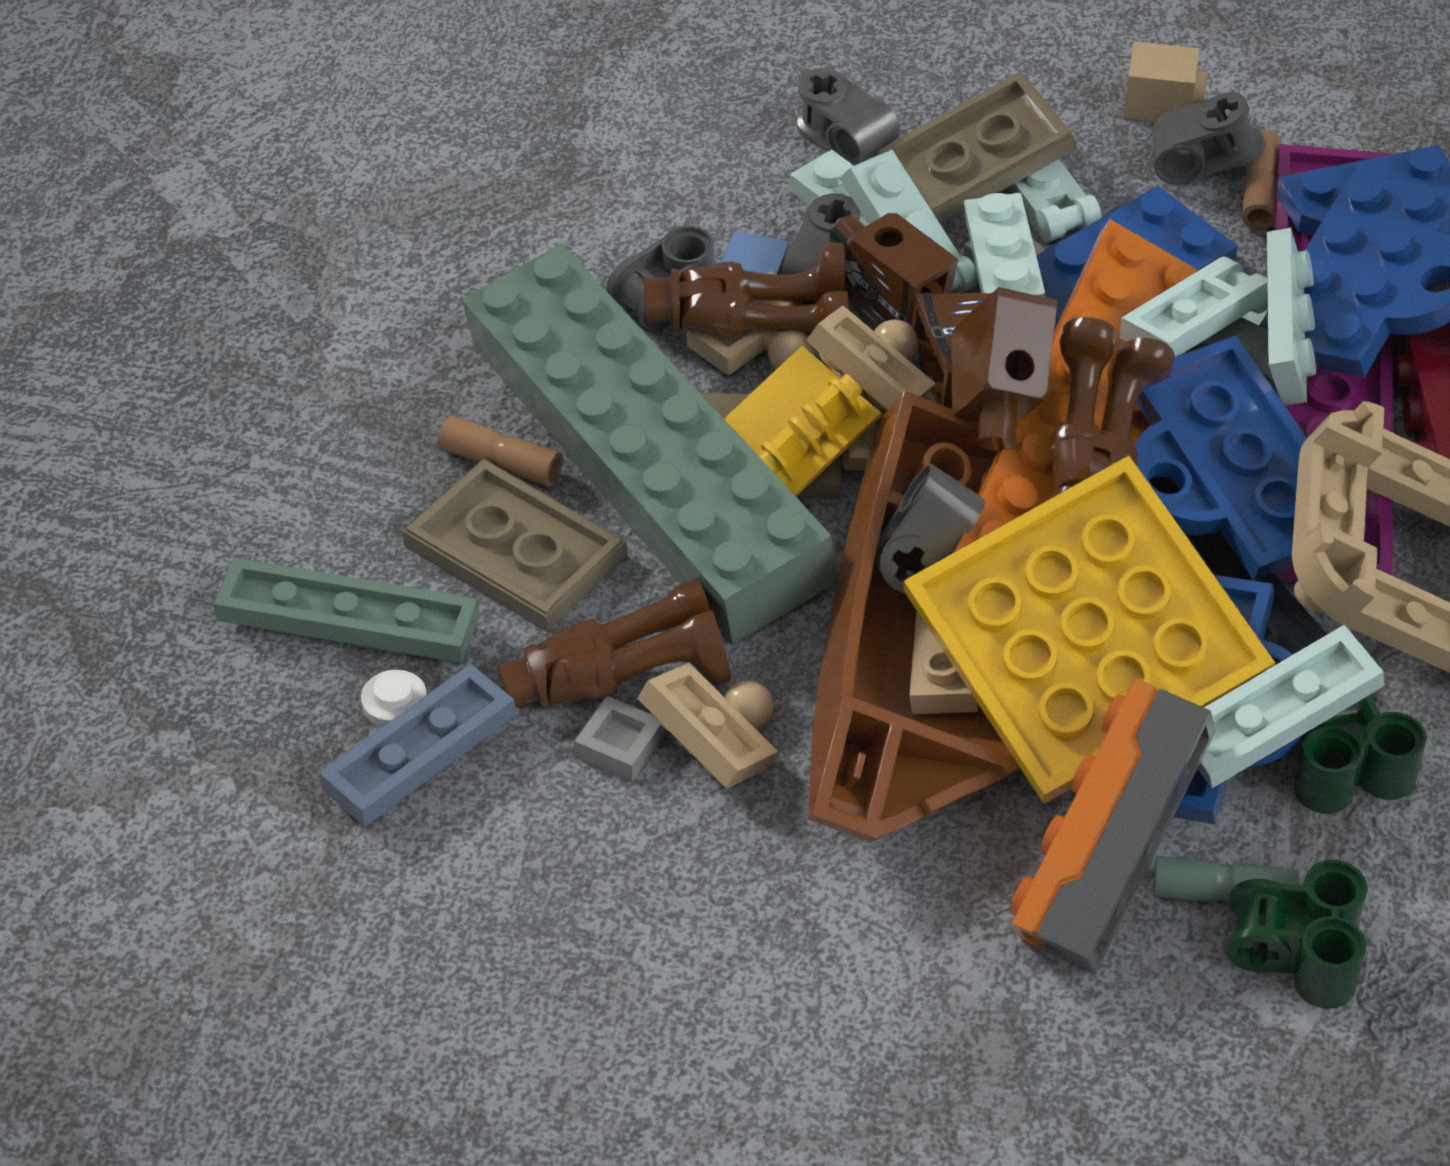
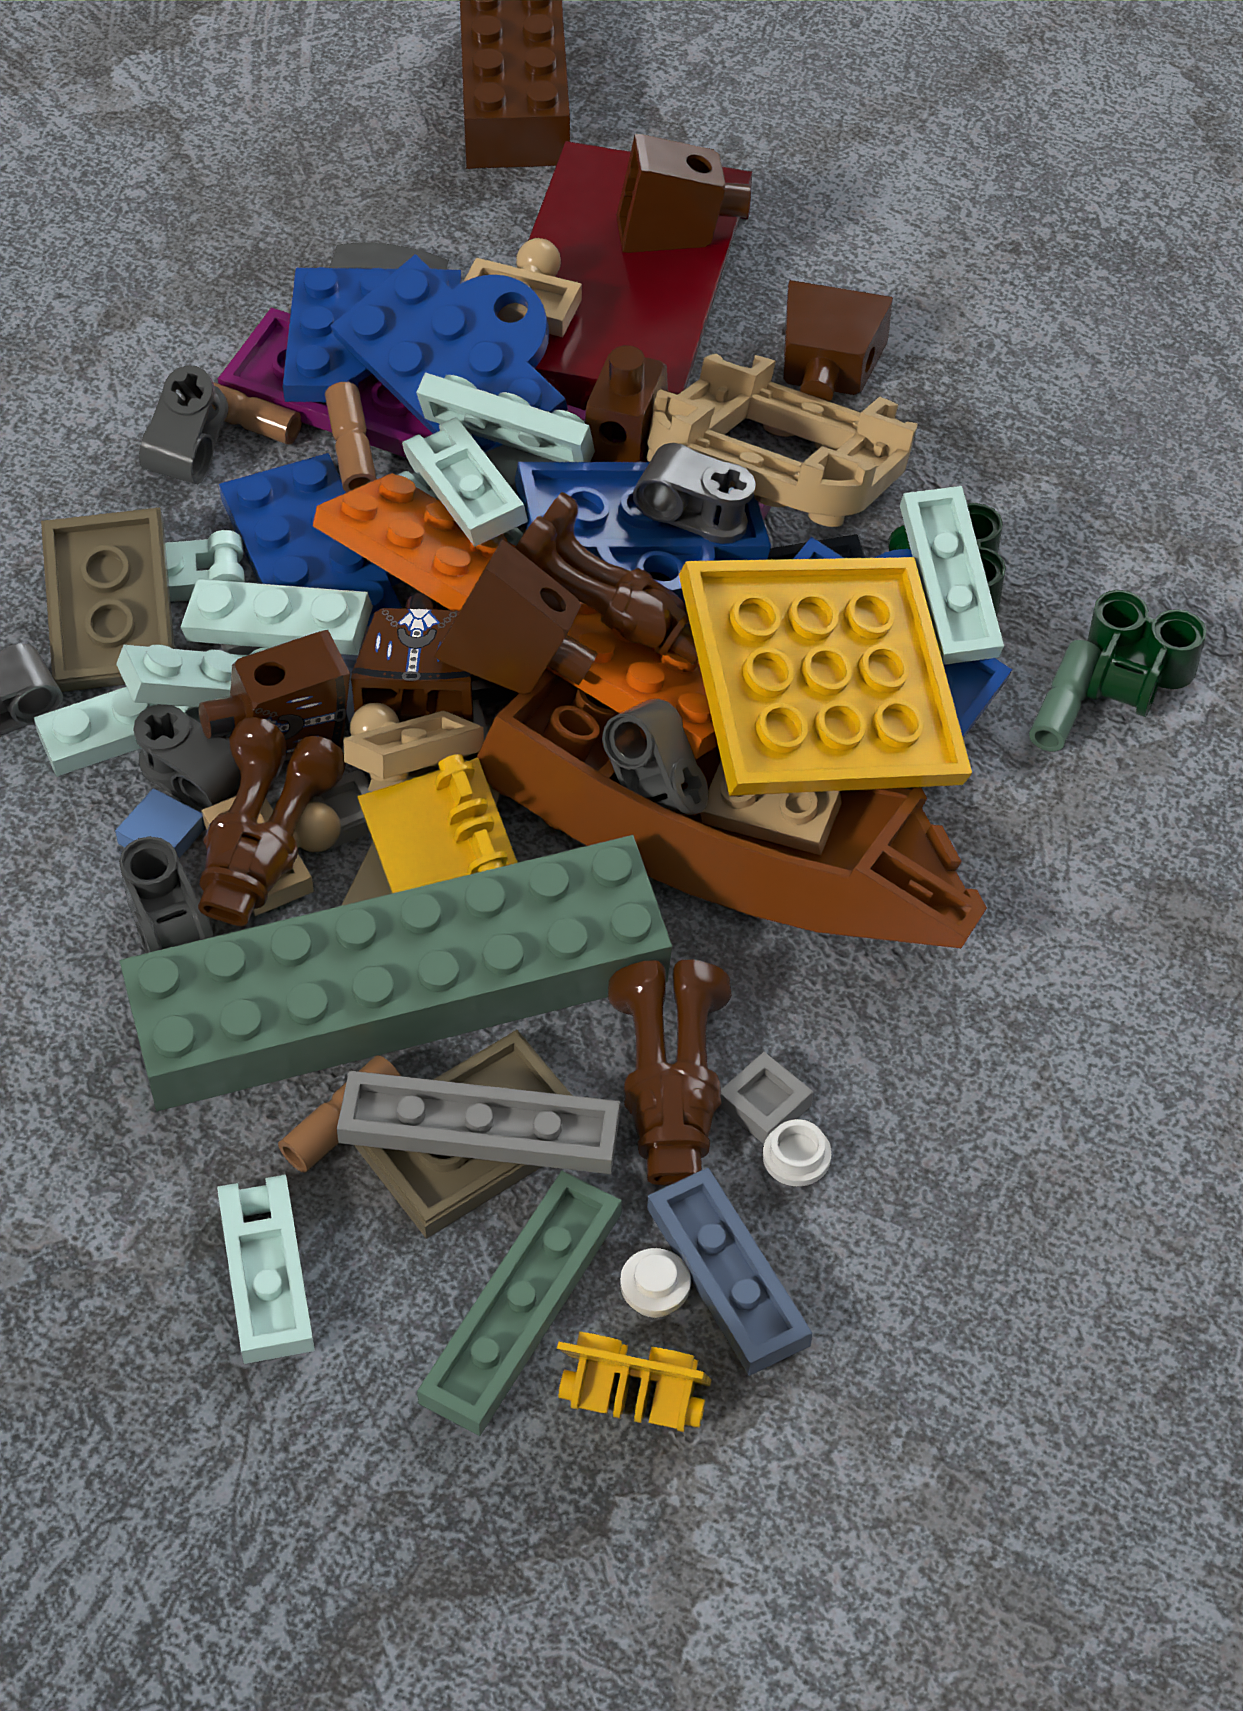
camera: 75 degrees left, 5 degrees up
tan plate [637,663,778,789] -> none
dark grey piece [1010,678,1216,975] -> none
tan brick [1124,41,1208,122] -> none
none -> light aqua plate [217,1174,315,1364]
none -> medium nougat piece [325,382,377,492]
none -> light grey plate [337,1071,620,1174]
none -> yellow hinge [557,1332,711,1432]
none -> reddish brown torso [585,345,668,462]
none -> flat silver piece [633,443,756,544]
none -> white plate [763,1119,831,1186]

